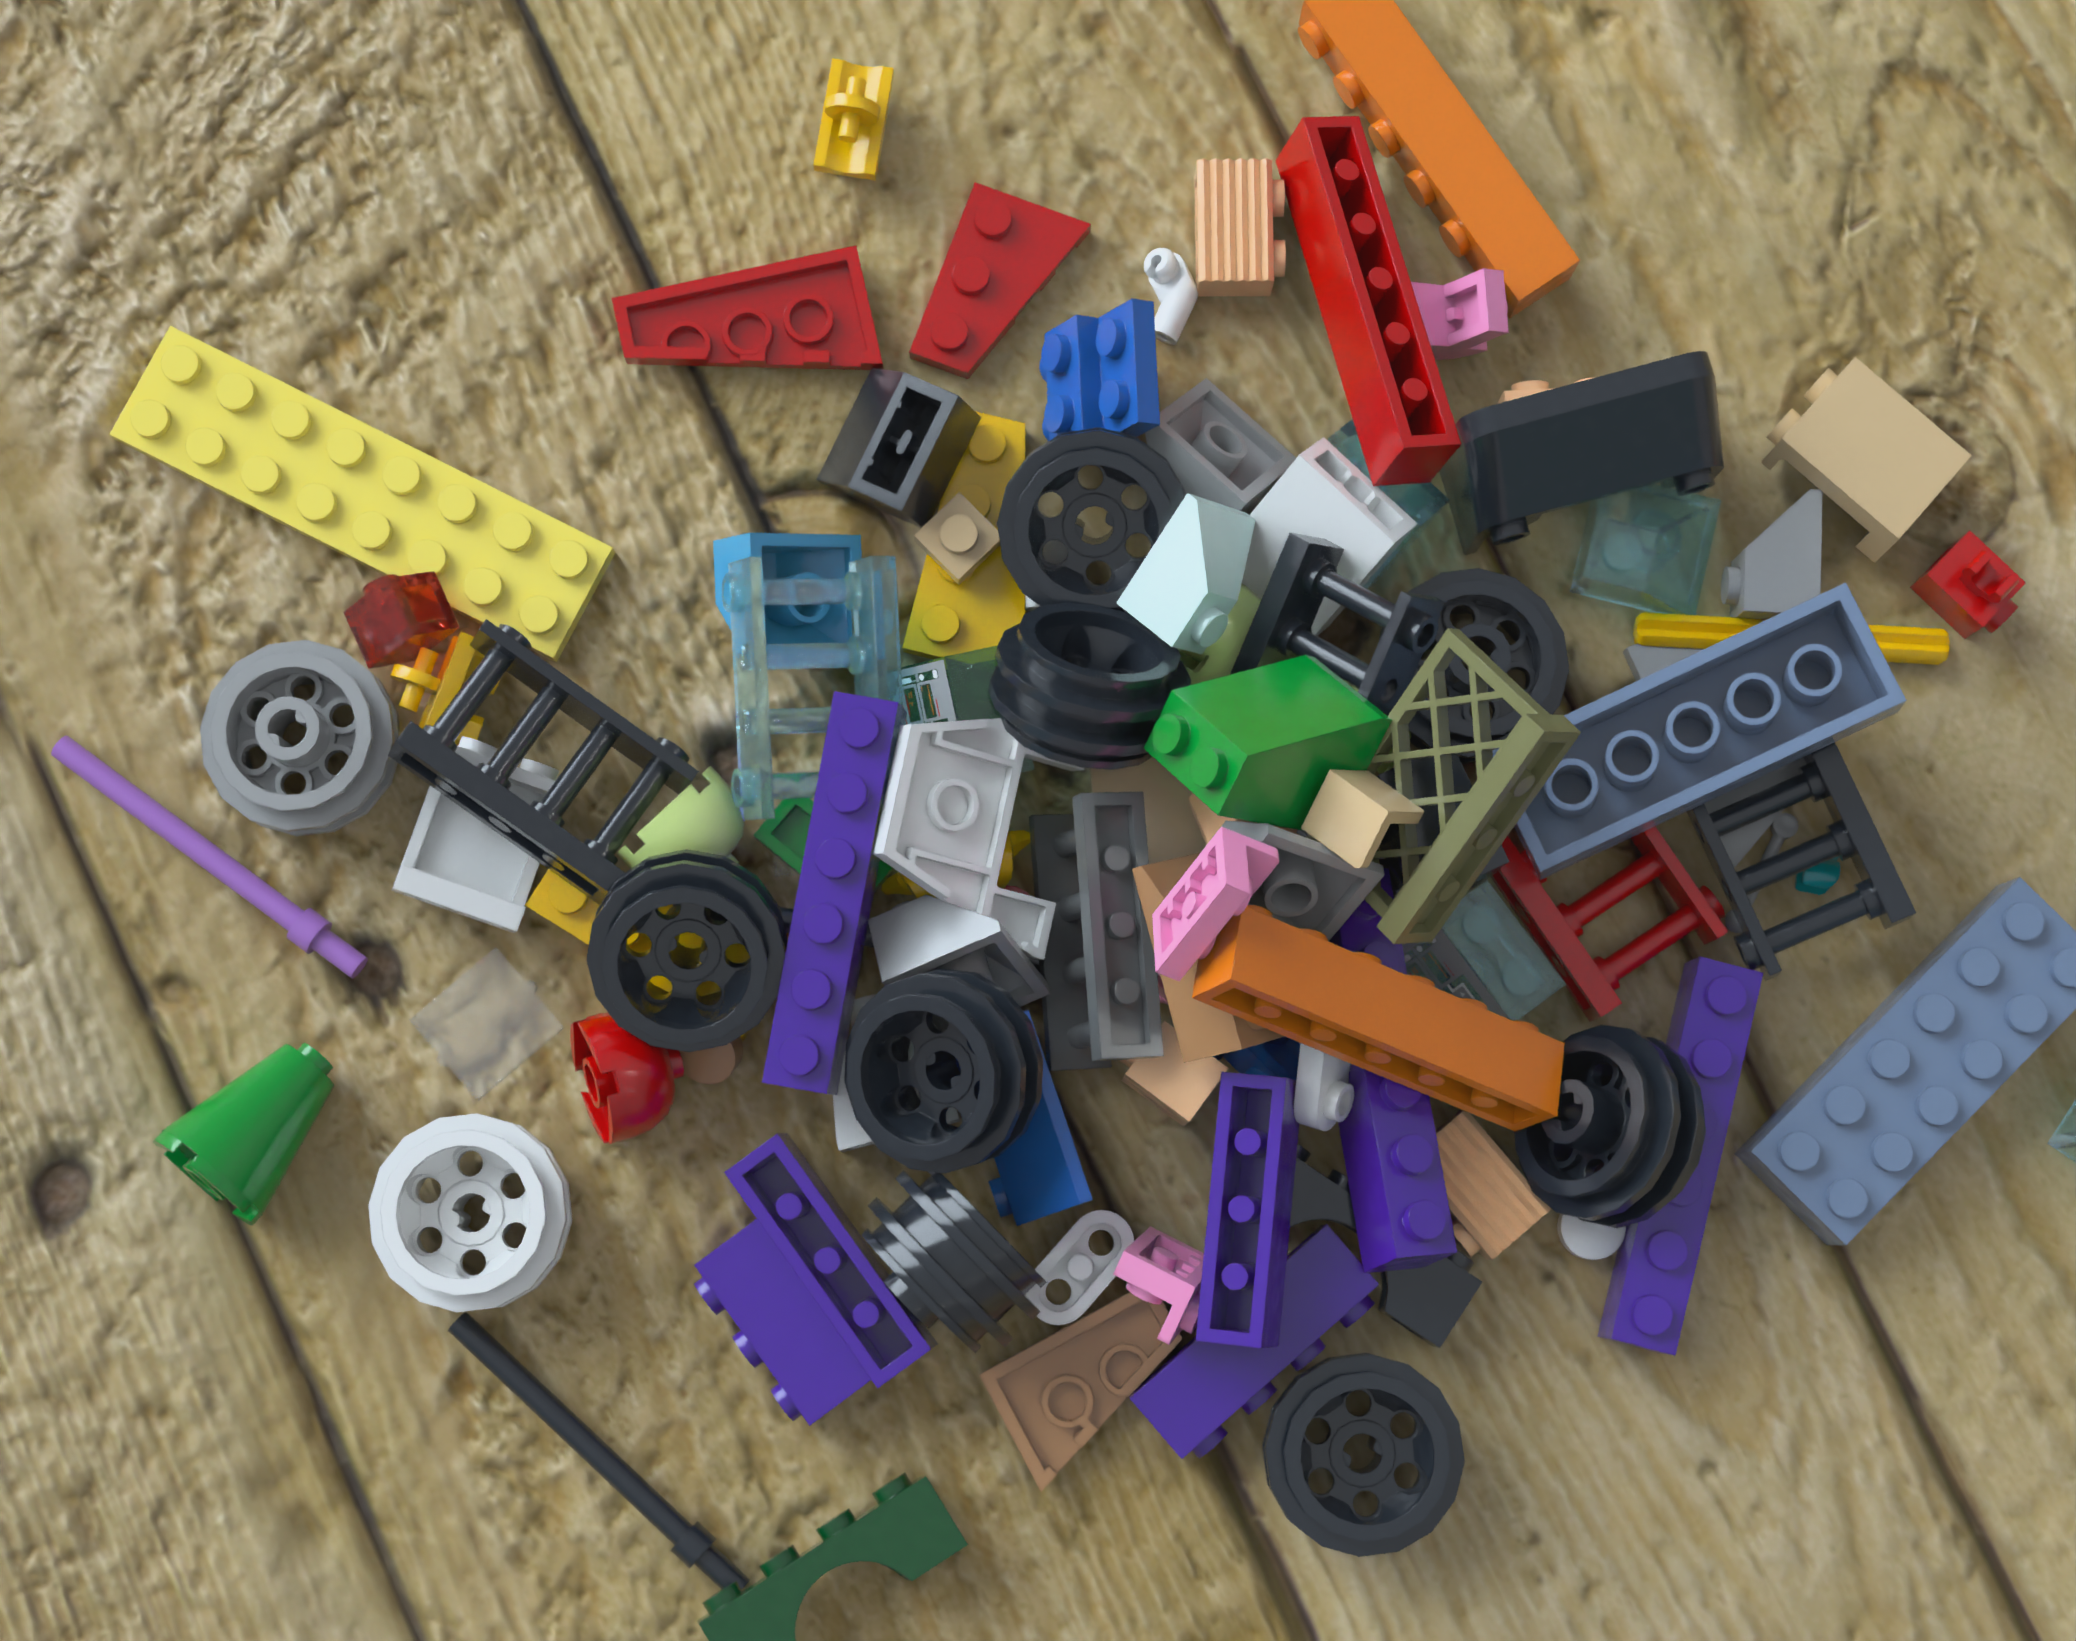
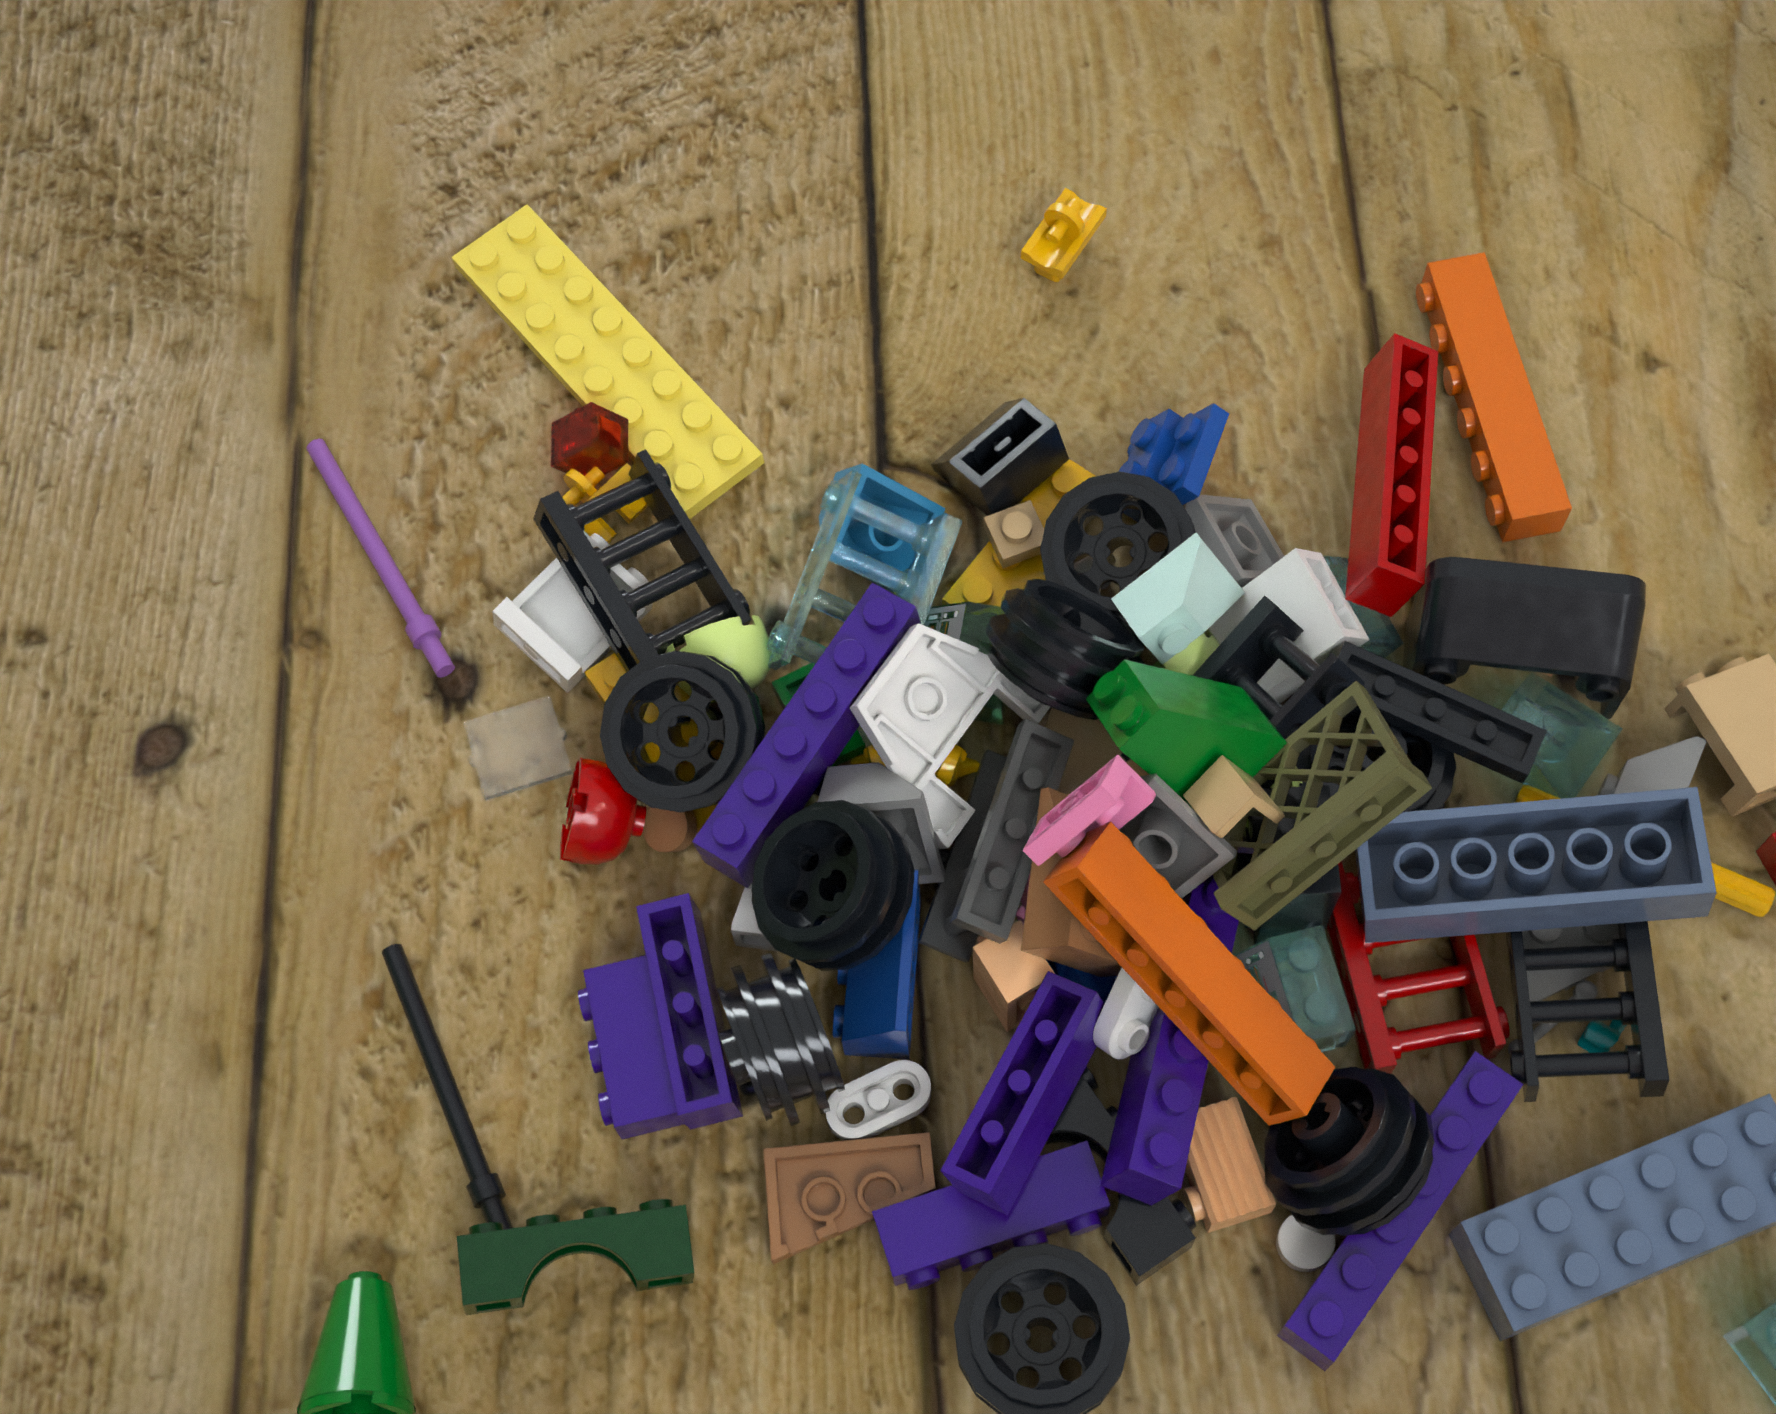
camera: 30 degrees right, 15 degrees down
green cone [153,1043,334,1226] -> none
light grey wheel [200,640,400,836] -> none
white wheel [368,1113,572,1312] -> none
red wing [611,245,884,370] -> none
red wing [909,182,1091,379] -> none
bright pink bracket [1113,1226,1204,1345] -> none
white arm [1144,248,1198,345] -> none
light nougat brick [1194,158,1286,297] -> none
bright pink brick [1411,268,1509,360] -> none
none -> black plate [1338,641,1547,784]

